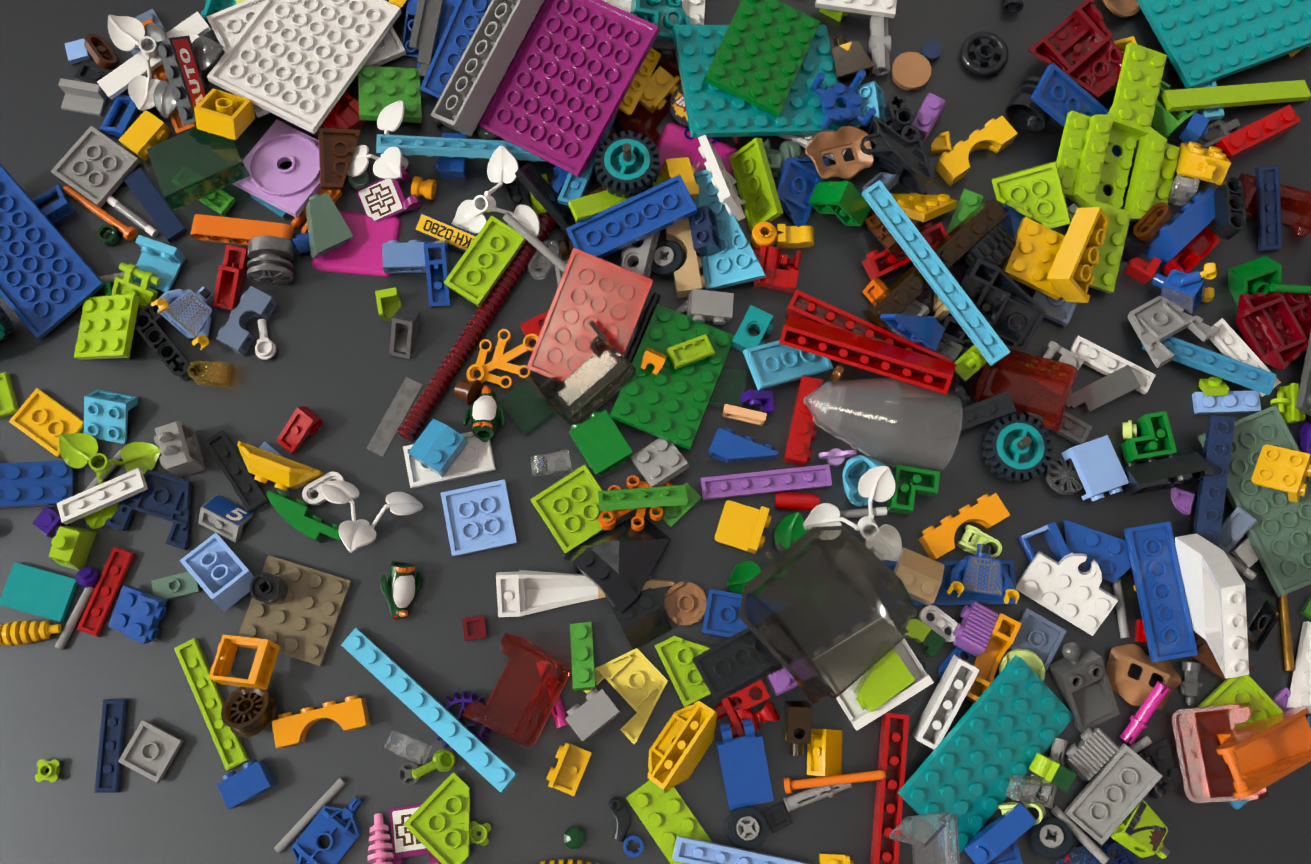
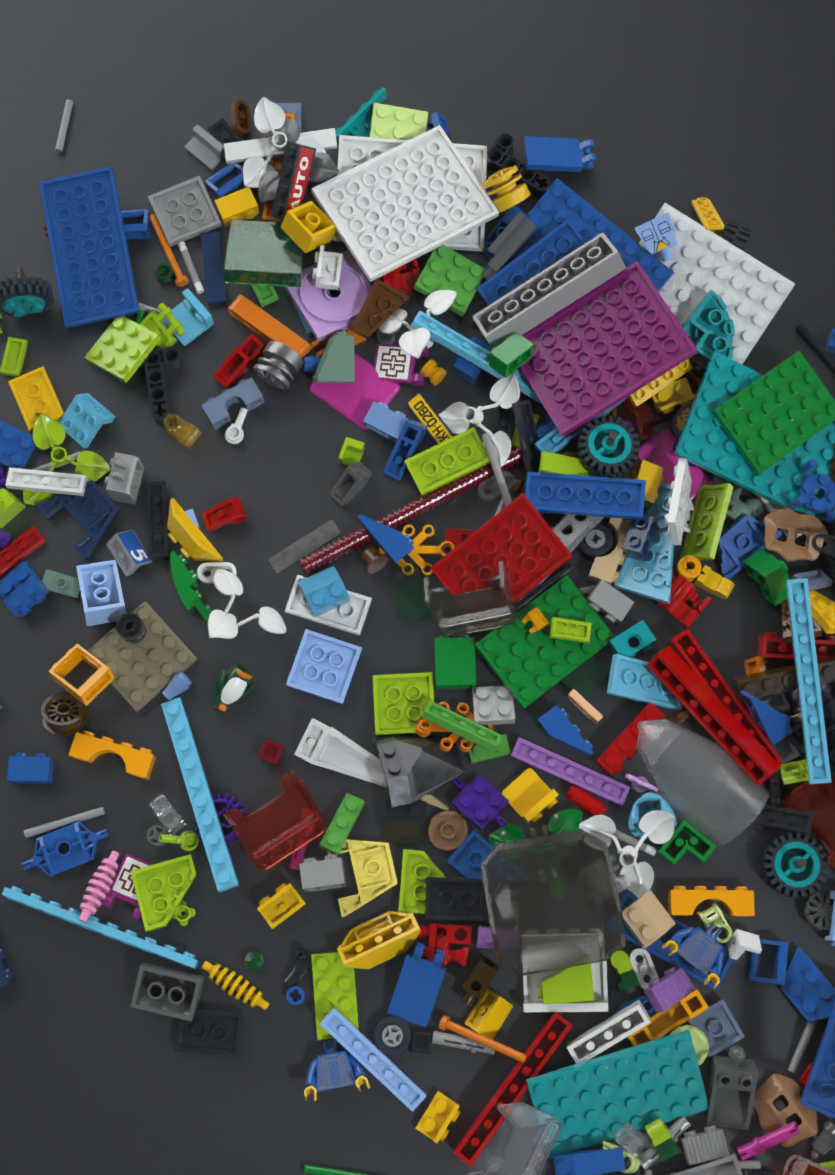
camera: 30 degrees right, 0 degrees up
light blue tile [65,38,91,64] -> none
light blue torso [151,287,212,350] -> none
lime tile [174,638,250,771] -> none
animal [463,386,505,442] -> none
clear leg [530,449,572,476] -> none
dark purple bracket [740,390,776,415] -> none
white plate [1016,551,1118,636] -> none
none -> medium blue cone [162,671,192,701]
none -> white bracket [312,245,343,290]
none -> blue slope [357,515,414,565]
none -> dark purple plate [451,775,509,832]
none -> brick [489,332,534,378]
none -> white panel [727,929,762,960]

